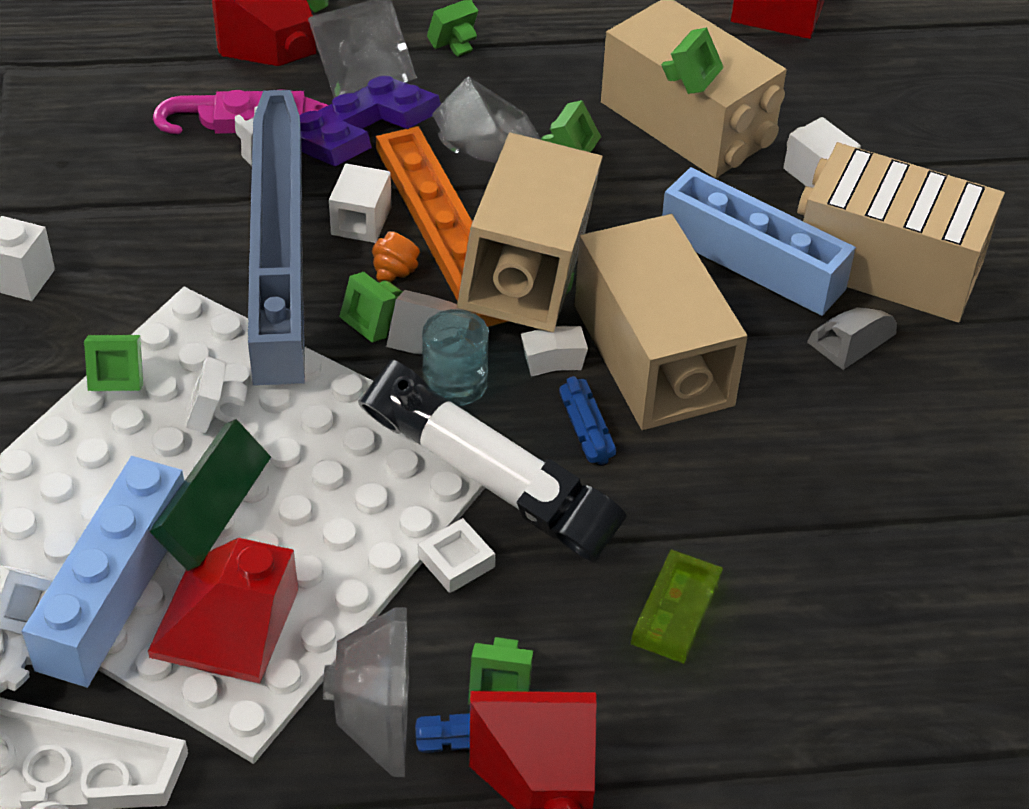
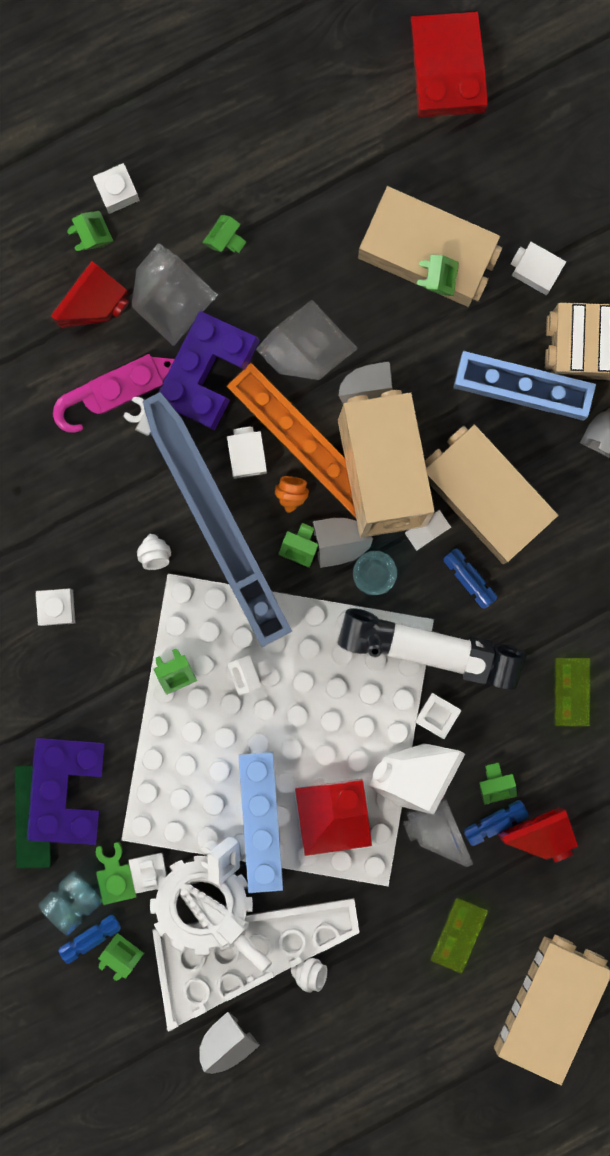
camera: 20 degrees left, 40 degrees up
dark green tile [149,419,271,571] -> none
bright green tile [541,100,601,153] -> none
none -> white plate [137,534,171,570]
none -> white slope [368,743,465,815]

